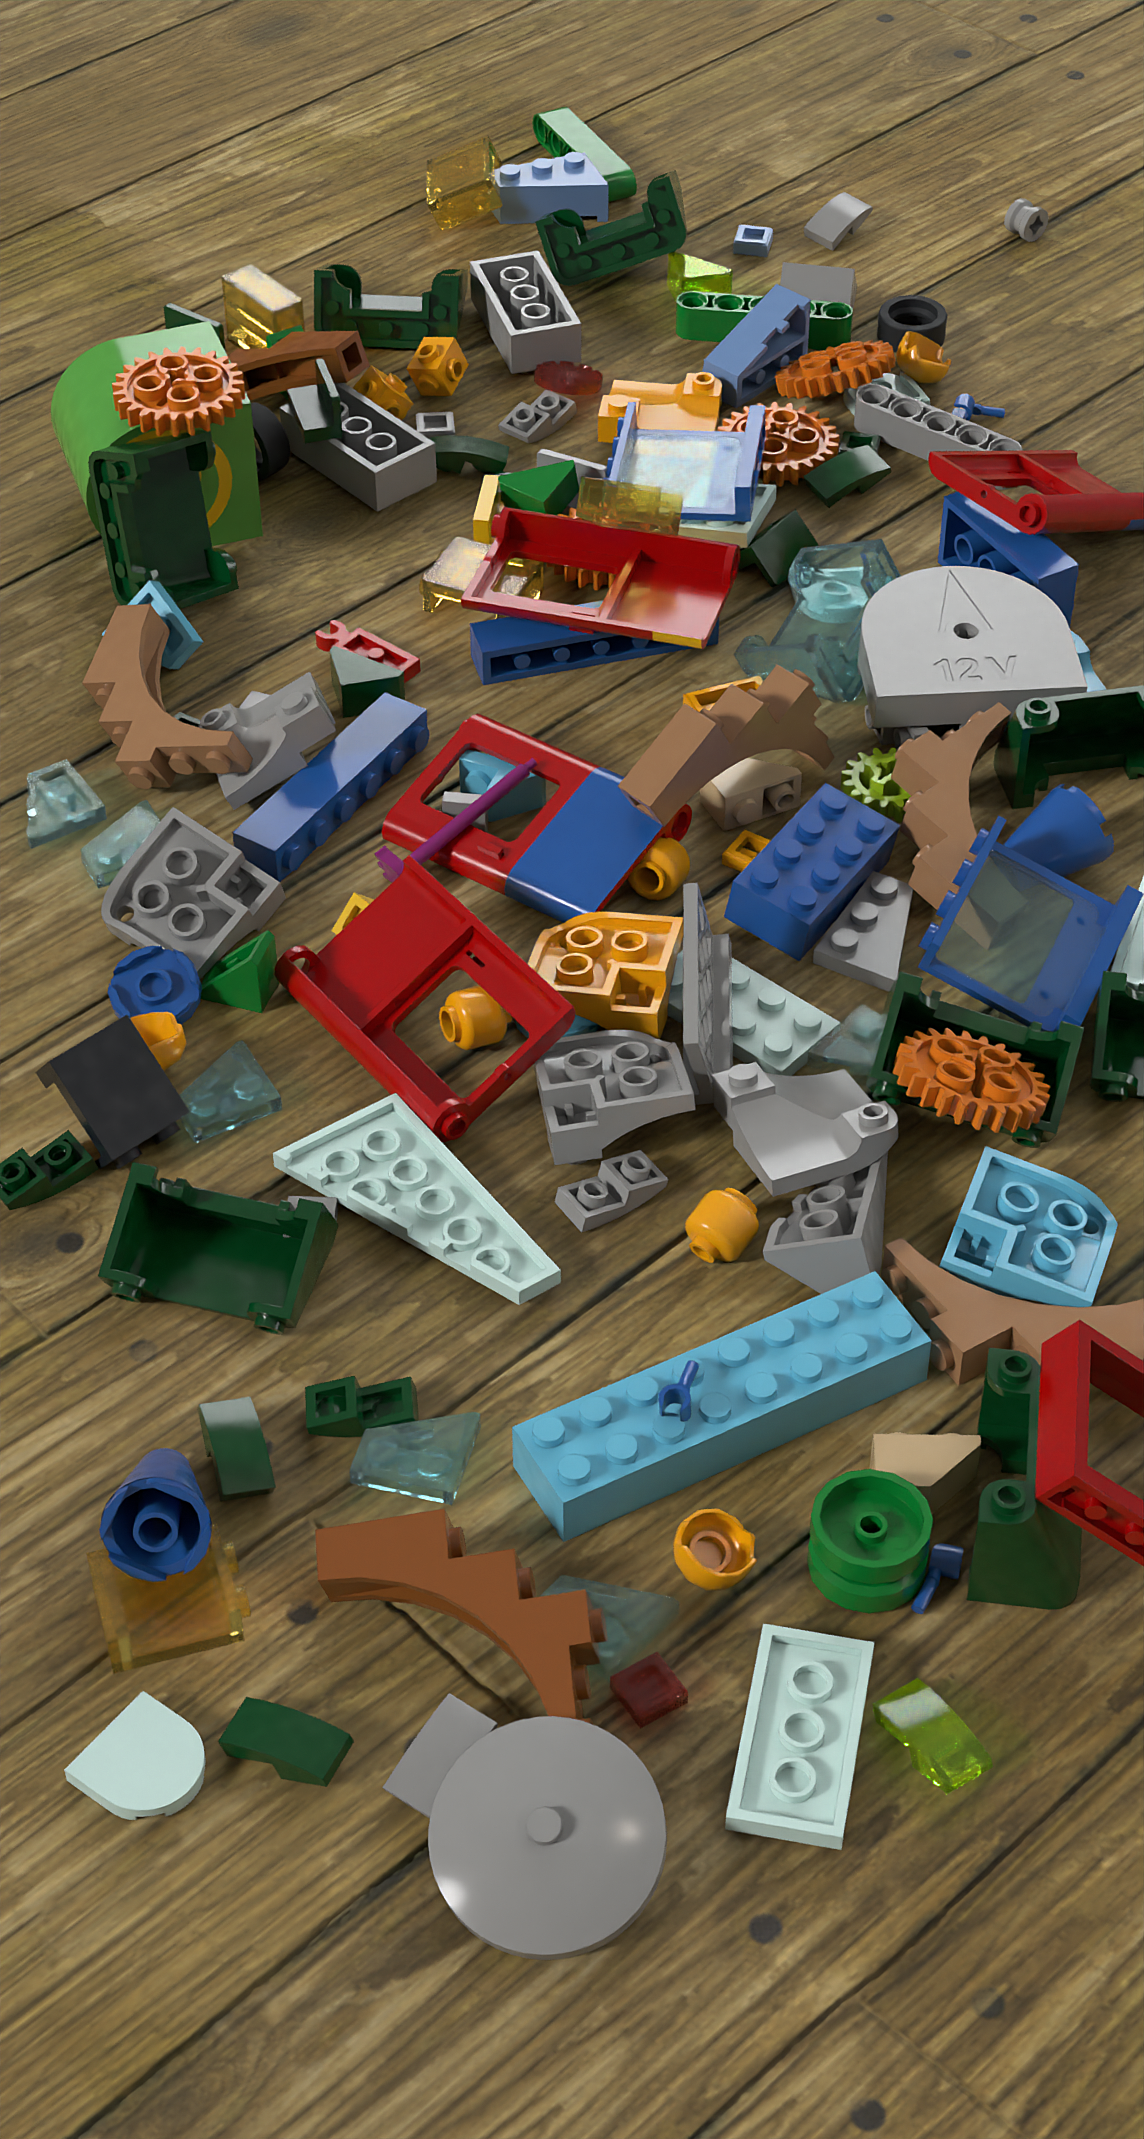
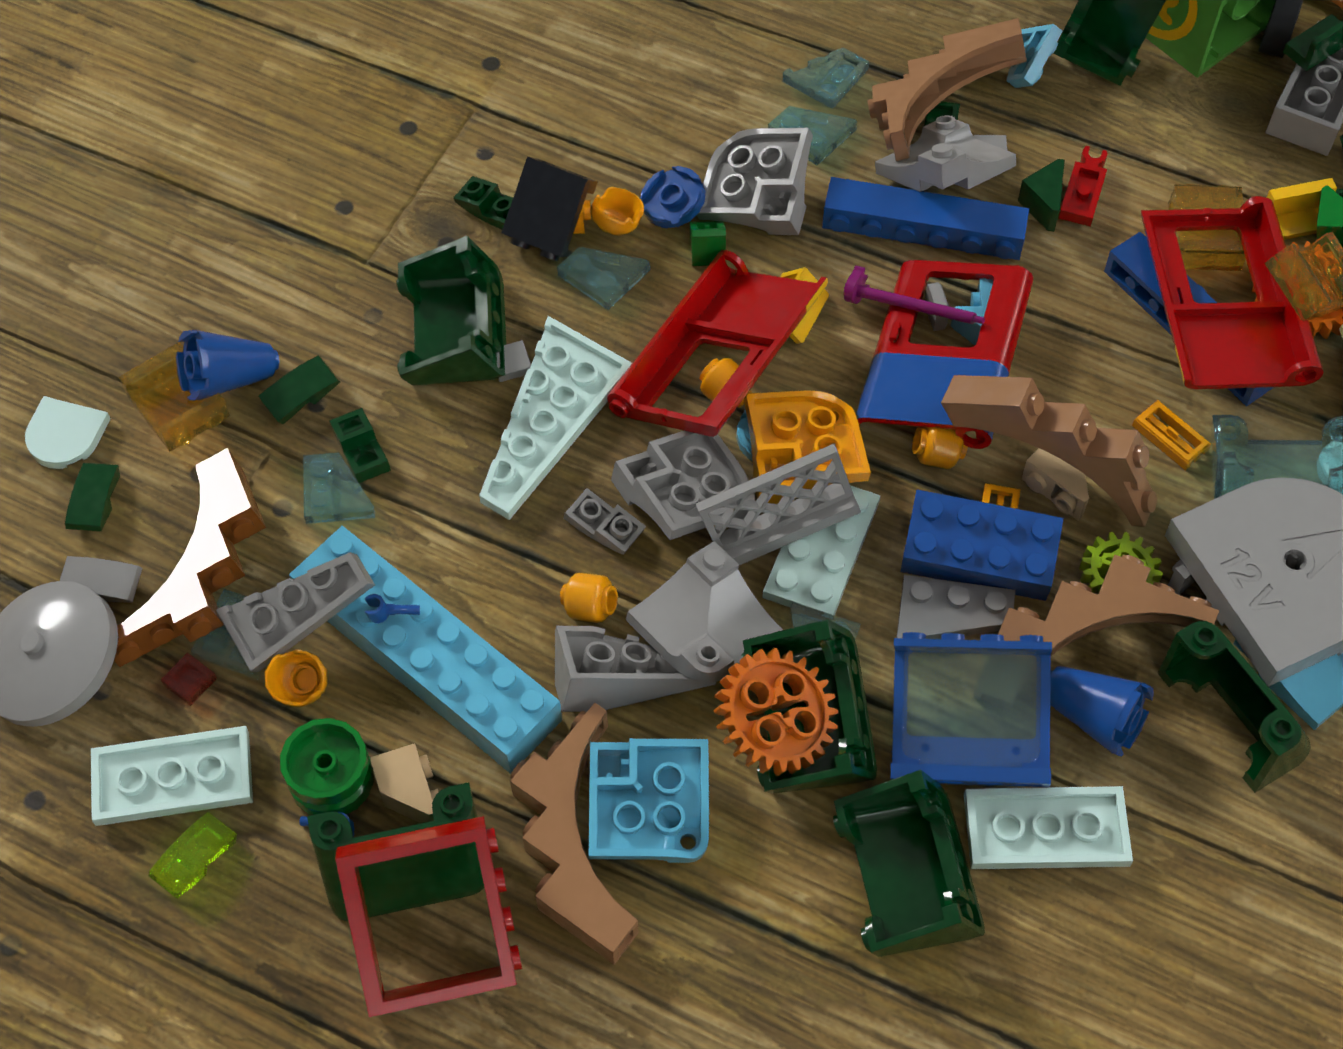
camera: 70 degrees right, 15 degrees up
none -> light grey wing [216,552,375,672]

